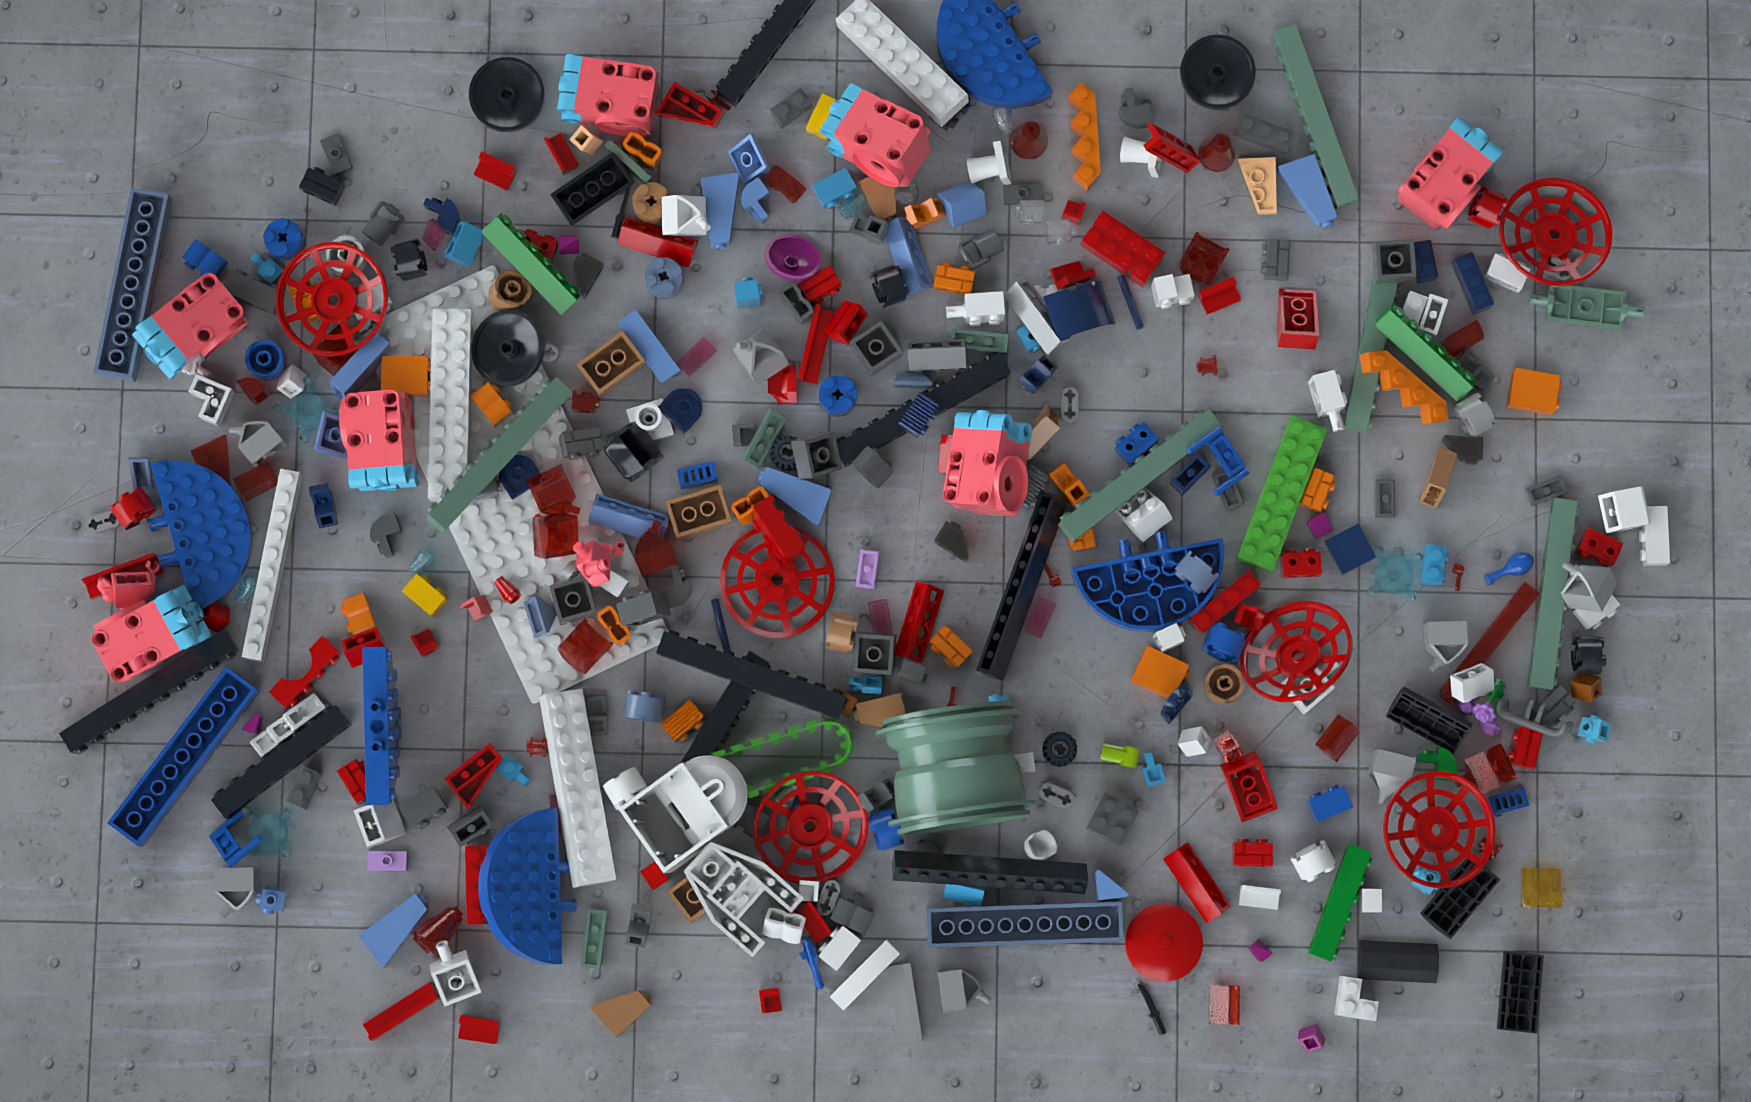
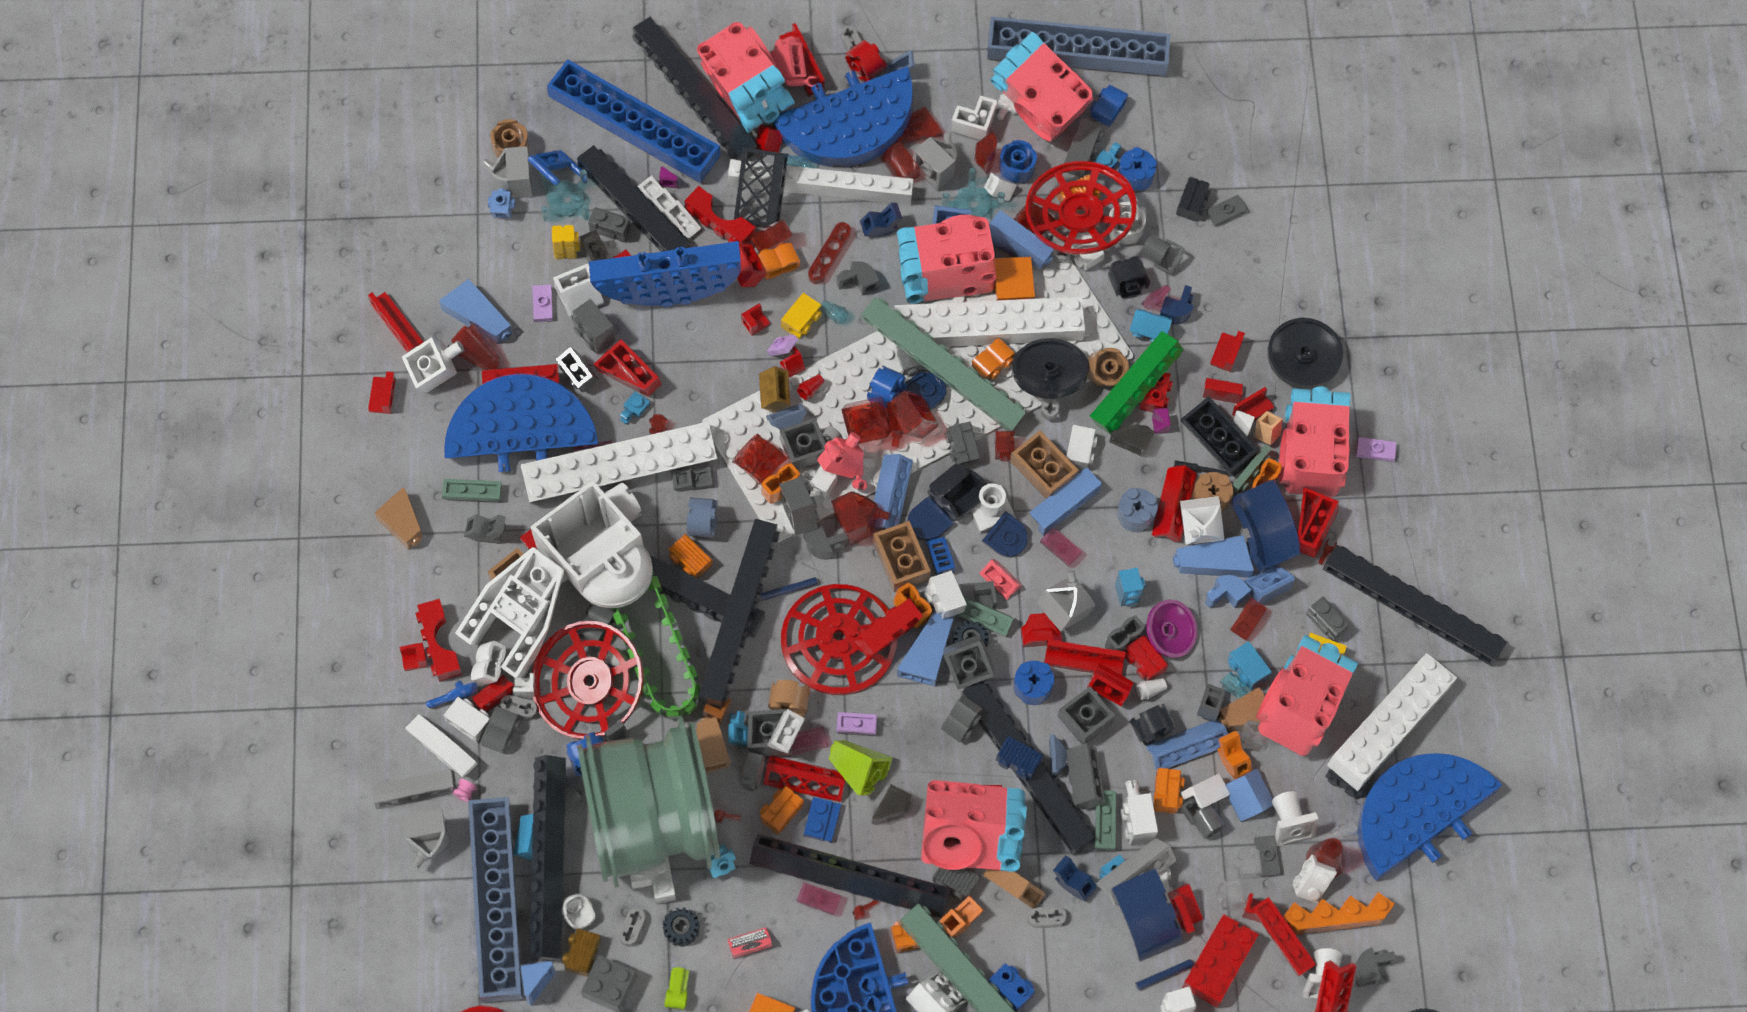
camera: 85 degrees right, 15 degrees down
none -> red arch [415,598,462,682]
none -> bright pink wheel [453,779,478,802]
none -> medium nougat brick [490,119,529,158]
none -> yellow brick [552,225,580,260]
none -> pearl gold brick [562,928,601,977]
none -> clear smoke slope [579,230,611,262]
none -> slope [727,928,772,959]
none -> black fence [734,147,788,228]
none -> clear red slope [750,219,793,253]
none -> pearl gold brick [759,366,790,413]
none -> lavender plate [766,334,798,356]
none -> white slope [767,709,805,753]
none -> blue plate [803,797,841,843]
none -> clear red beam [808,222,851,284]
none -> lime slope [829,740,893,796]
none -> blue brick [867,365,907,410]
none -> dark blue tile [907,496,954,540]
none -> white brick [924,571,967,619]
none -> coral slope [979,559,1022,600]
none -> white brick [1066,425,1098,470]
none -> white cone [1136,678,1167,700]
none -> white panel [1181,773,1230,809]
none -> red panel [1202,378,1243,404]
none -> white slope [1233,411,1255,438]
none -> dark blue panel [1233,480,1301,571]
none -> red fence [1252,897,1316,977]
none -> white bracket [1293,855,1337,903]
none -> lavender plate [1356,437,1396,462]

